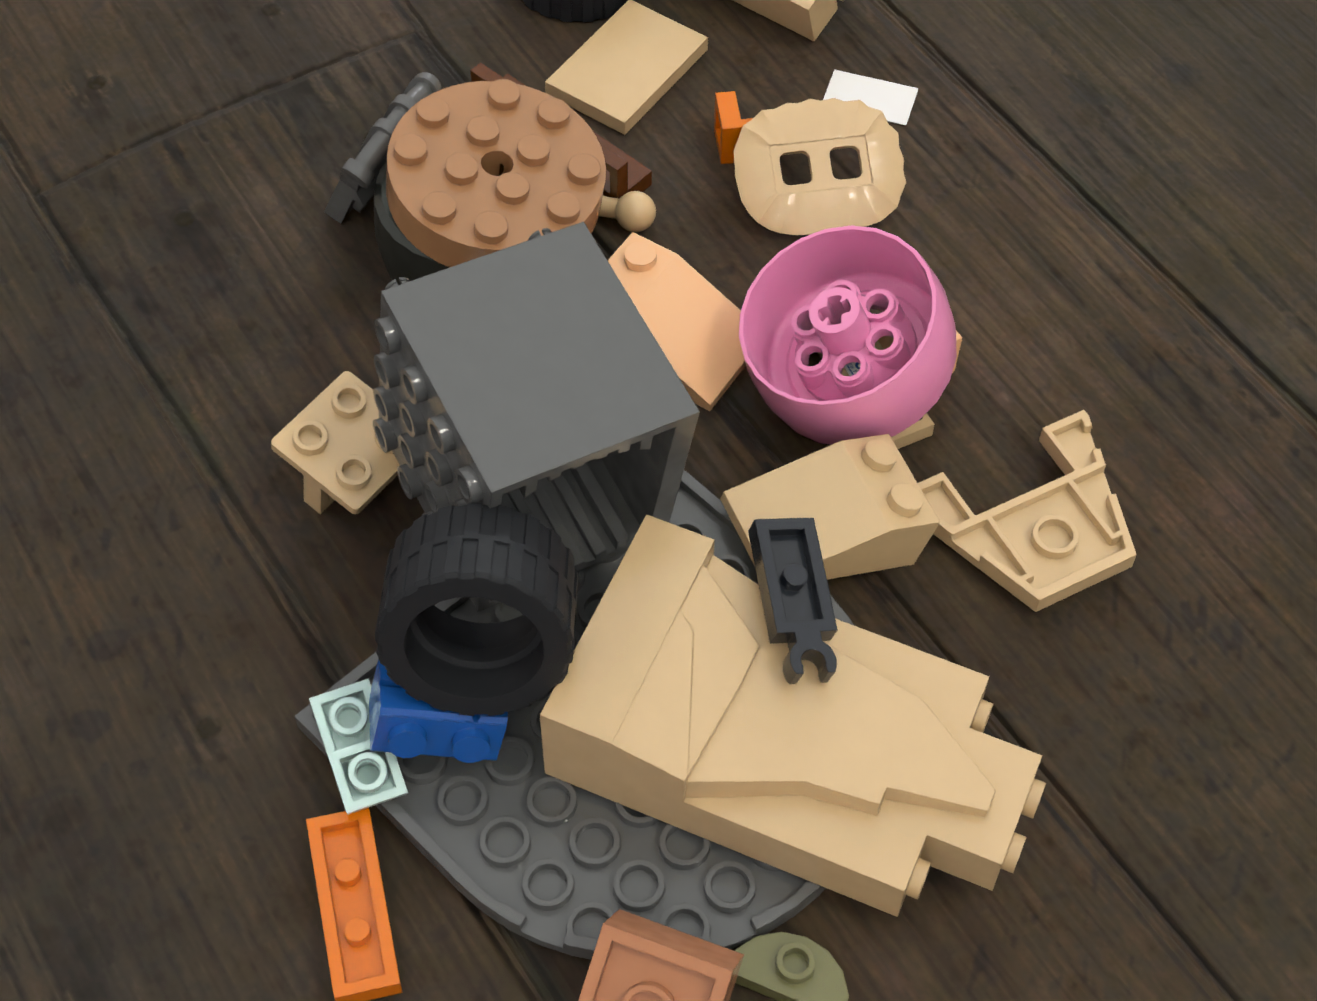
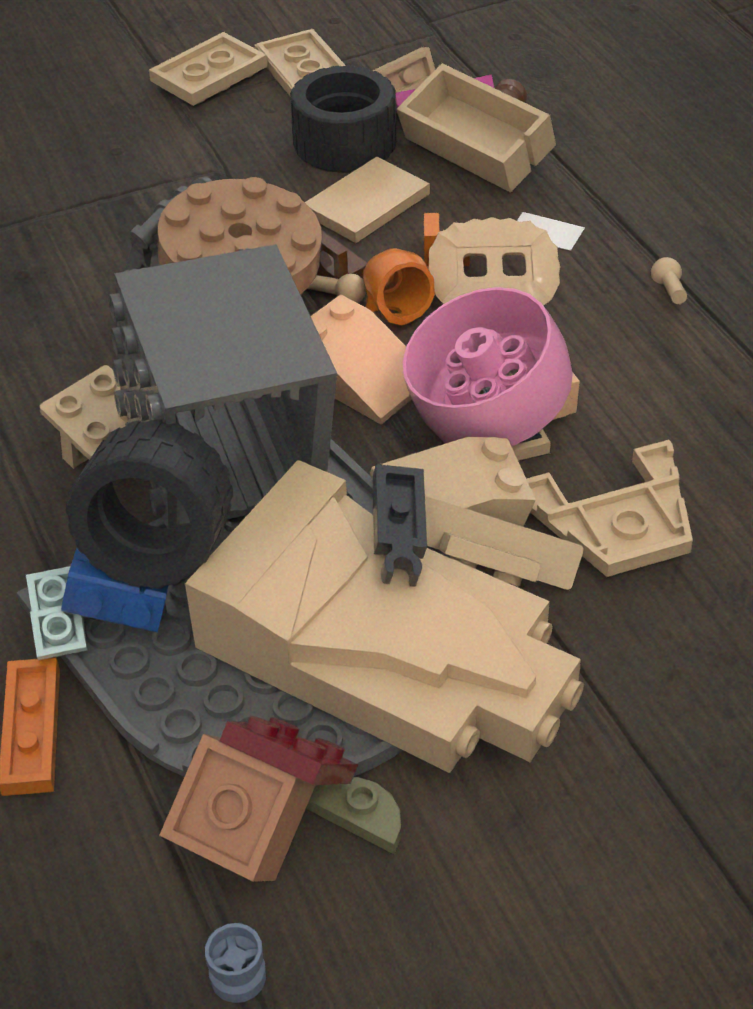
camera: 10 degrees right, 10 degrees down
none -> dark red plate [219,716,358,785]
none -> orange piece [363,248,435,325]
none -> tan bracket [425,496,584,590]
none -> tan bar [651,257,687,304]

